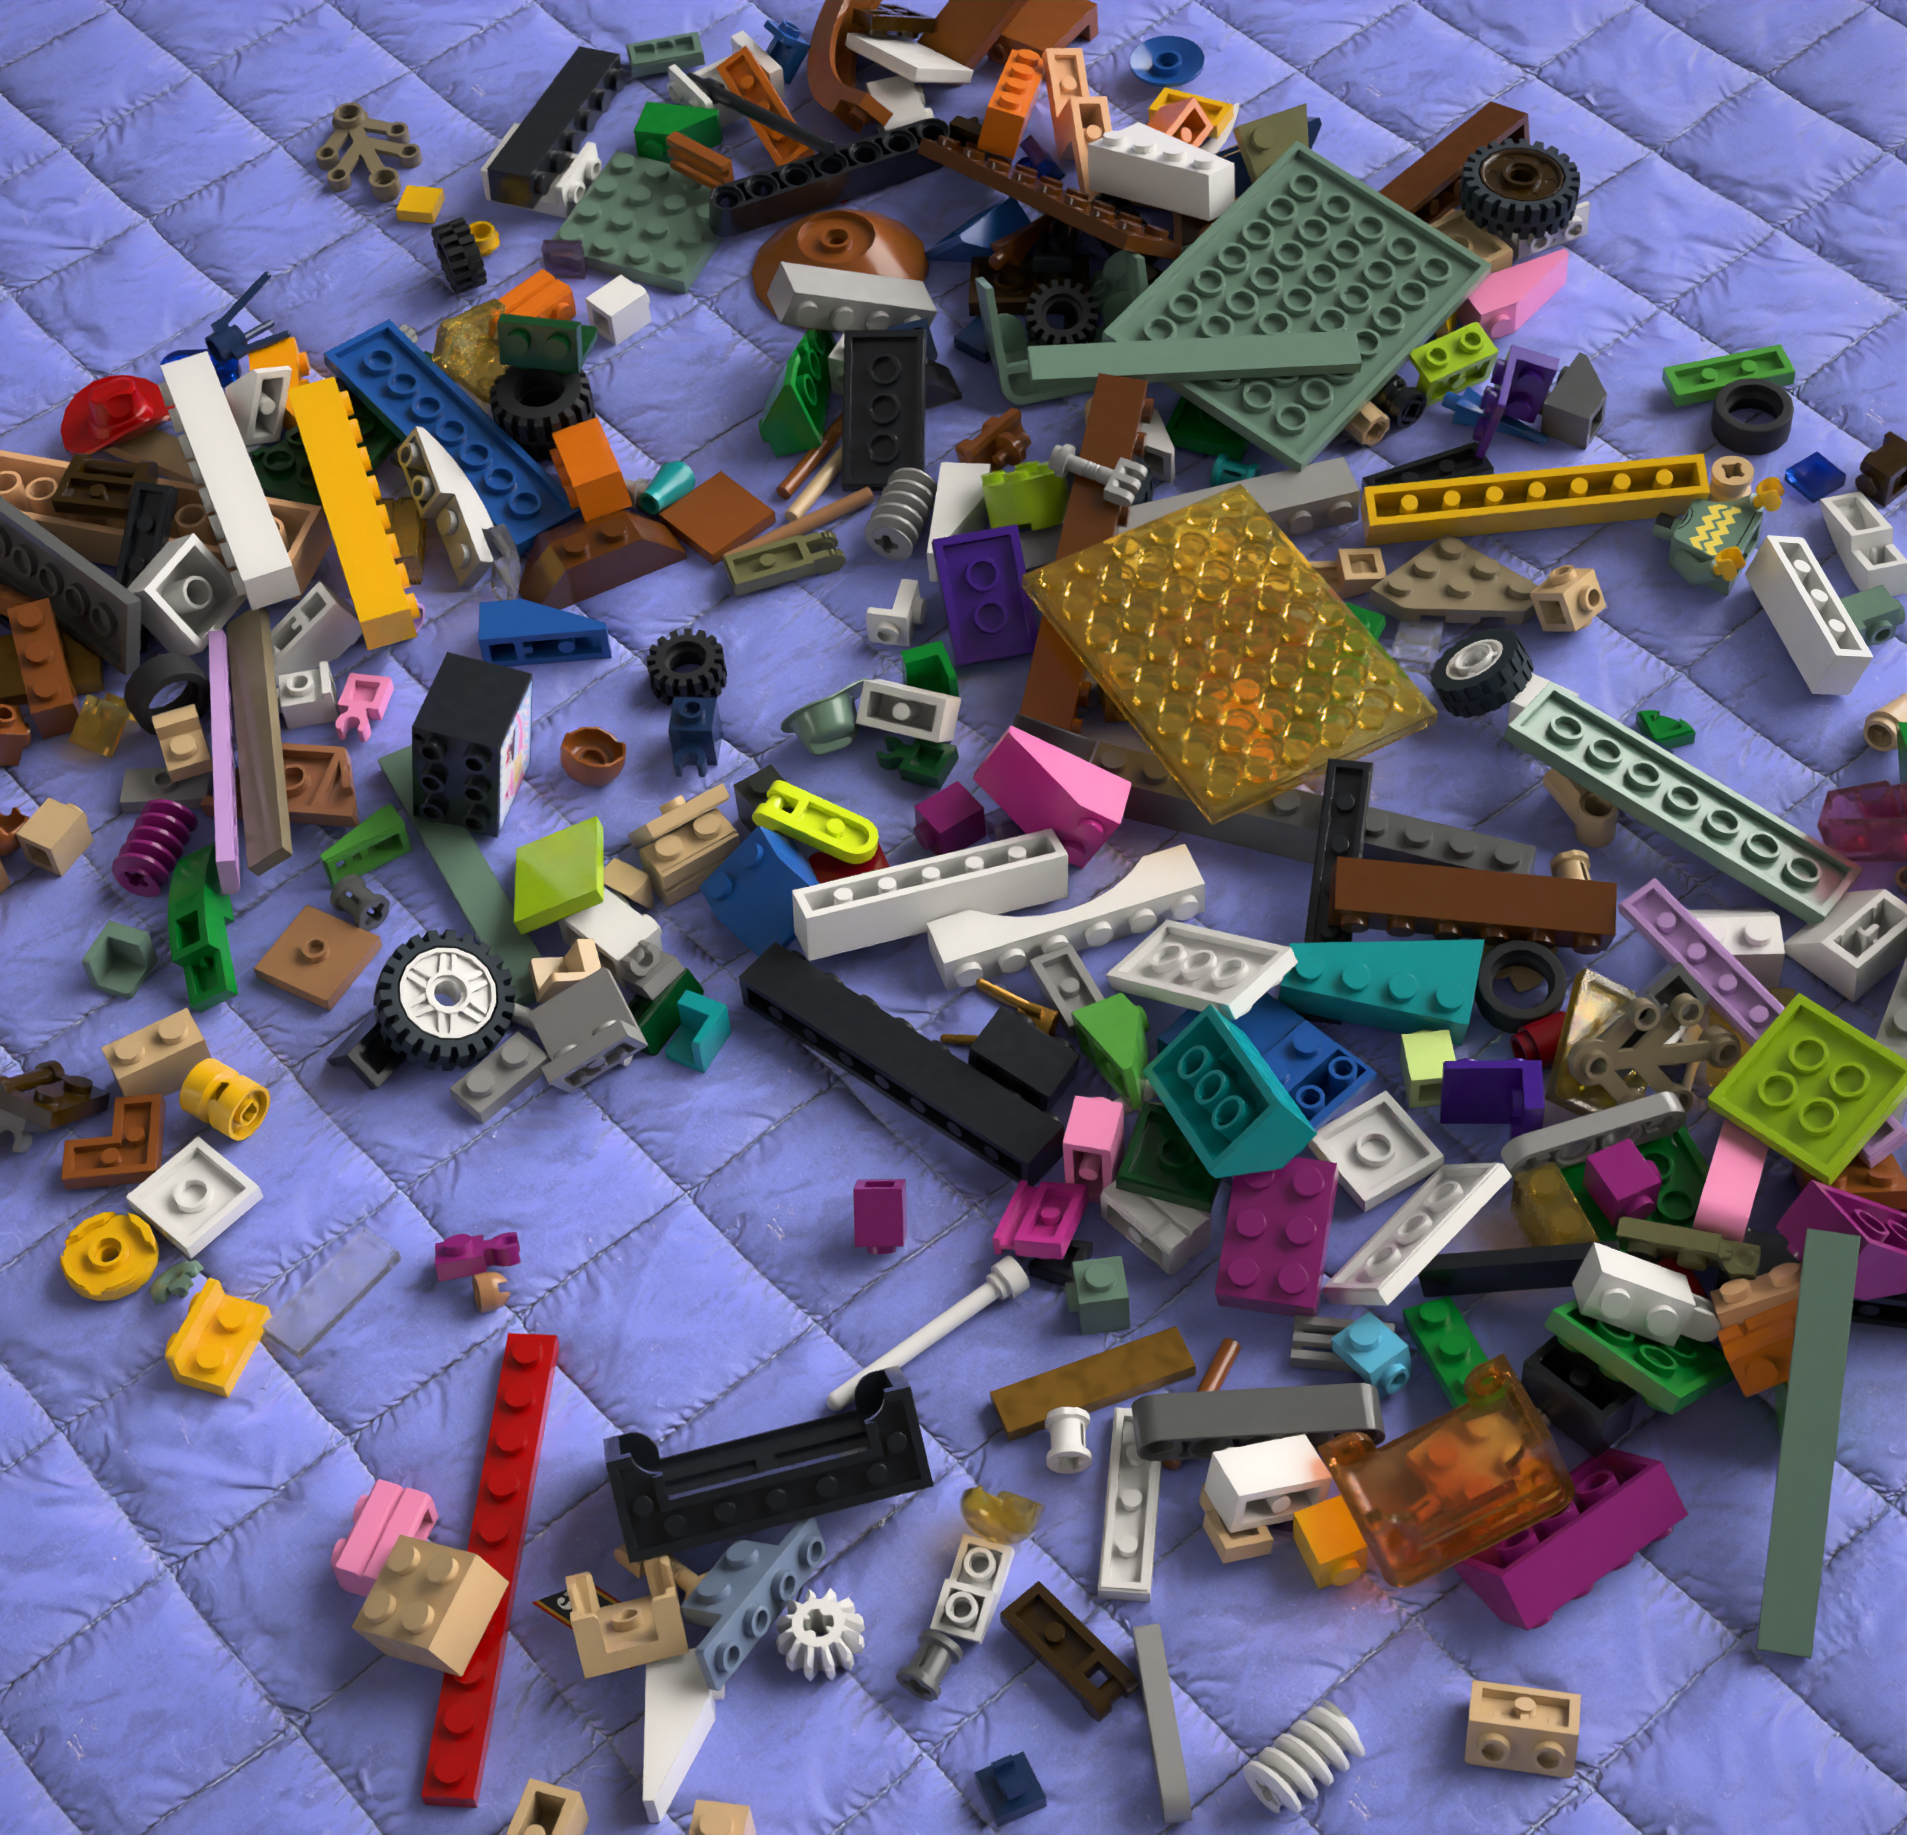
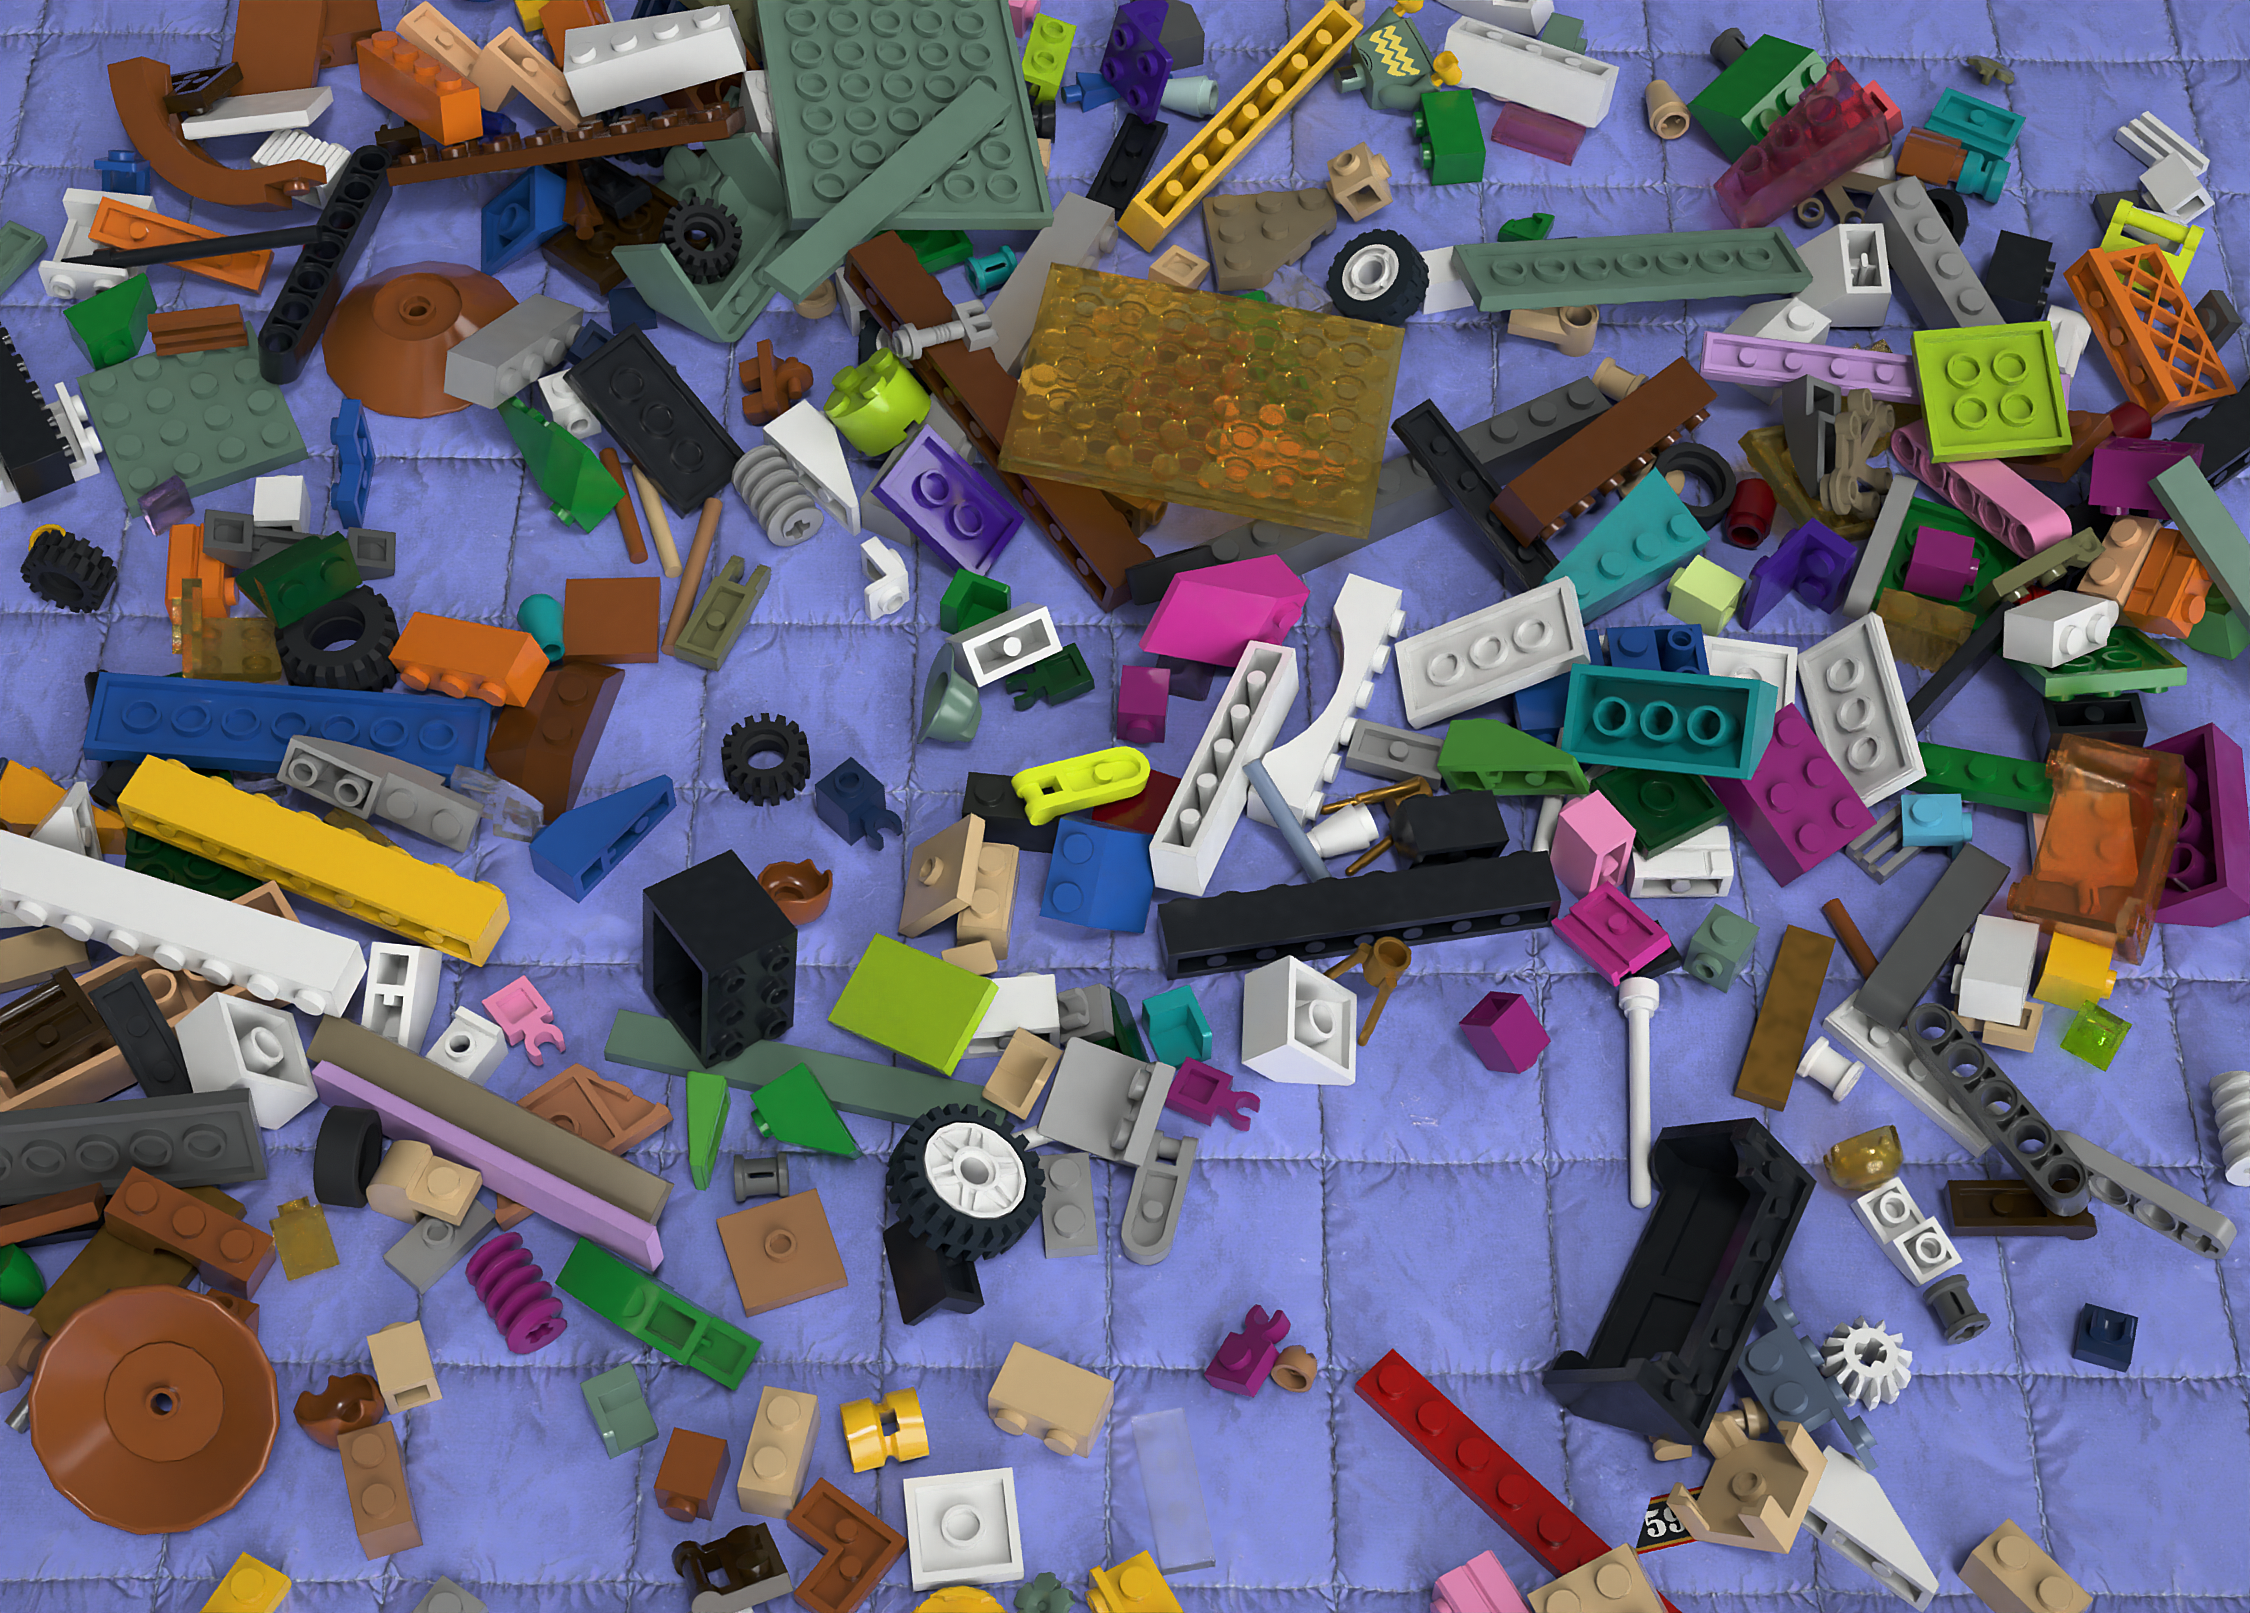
camera: 55 degrees left, 5 degrees up
none -> dark grey slope [202,509,396,581]
none -> blue plate [330,399,376,529]
none -> dark orange brick [654,1427,731,1522]
none -> green slope [750,1062,864,1160]
none -> tan brick [988,1341,1114,1459]
none -> light grey plate [1121,1129,1199,1265]
none -> light aqua cone [1160,75,1219,118]
none -> magenta plate [1164,1056,1261,1131]
none -> white slope [1241,955,1357,1086]
none -> sand blue bar [1242,758,1332,883]
none -> white cone [1306,802,1379,858]
none -> pearl gold plant [1322,937,1412,1047]
none -> green brick [1412,89,1486,186]
none -> clear pink tile [1491,102,1587,166]
none -> dark grey beam [1907,1002,2090,1217]
none -> clear neon green tile [2060,999,2133,1072]

